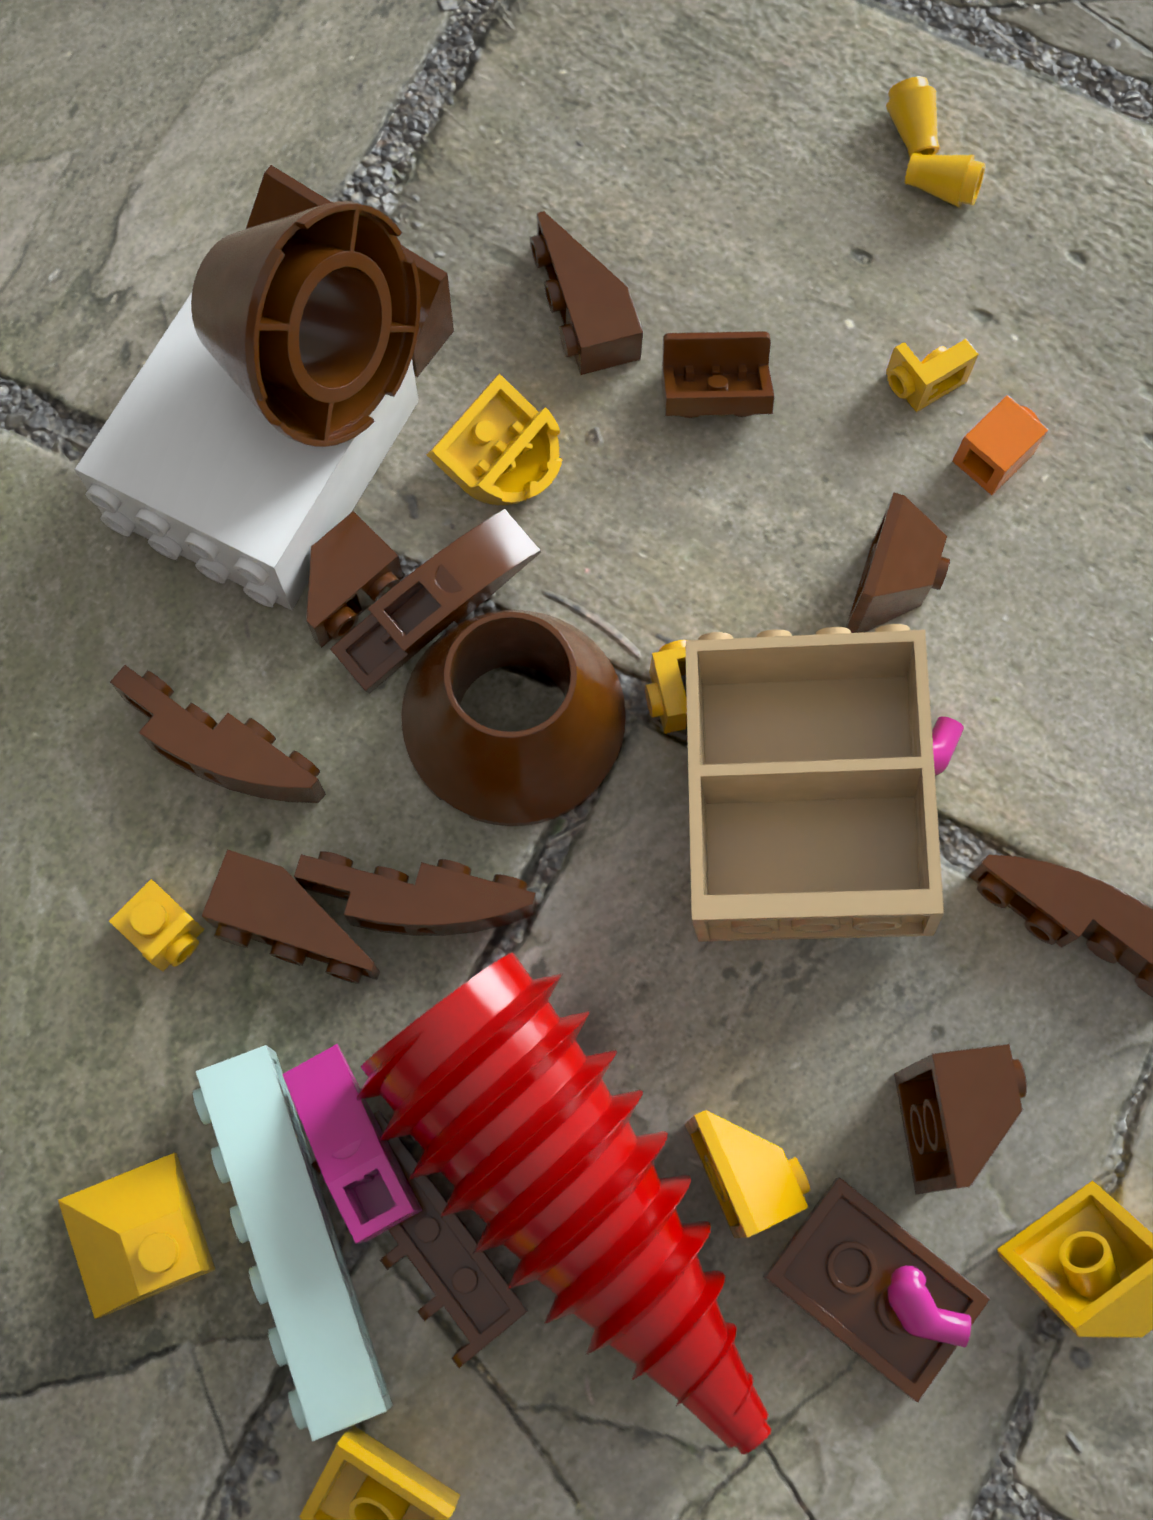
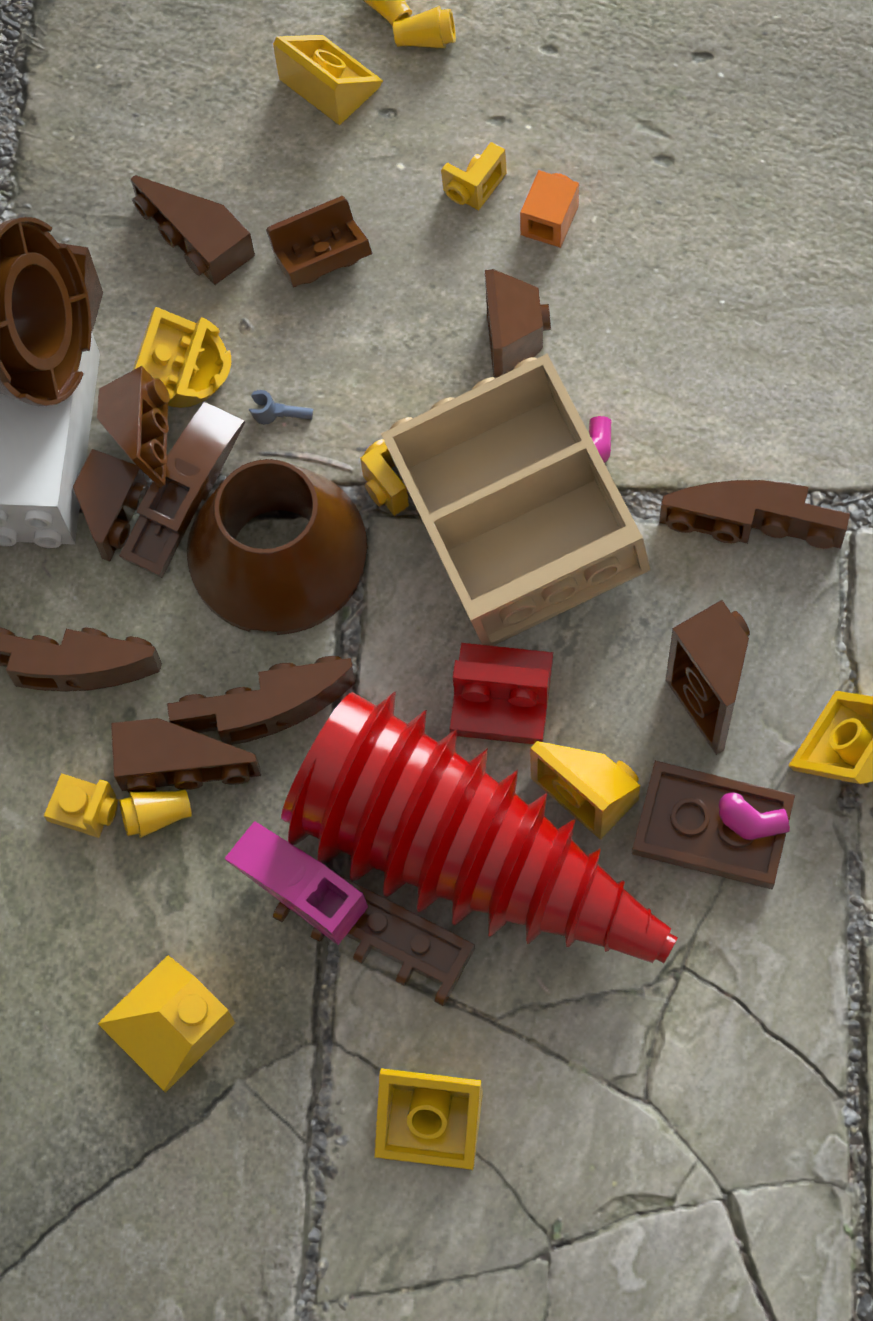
camera: 15 degrees left, 5 degrees down
light aqua brick [193,1045,393,1441] -> none
none -> reddish brown slope [97,366,170,488]
none -> yellow cone [119,789,192,838]
none -> sand blue hand [249,390,313,425]
none -> yellow slope [273,35,383,126]
none -> red bracket [449,643,553,745]

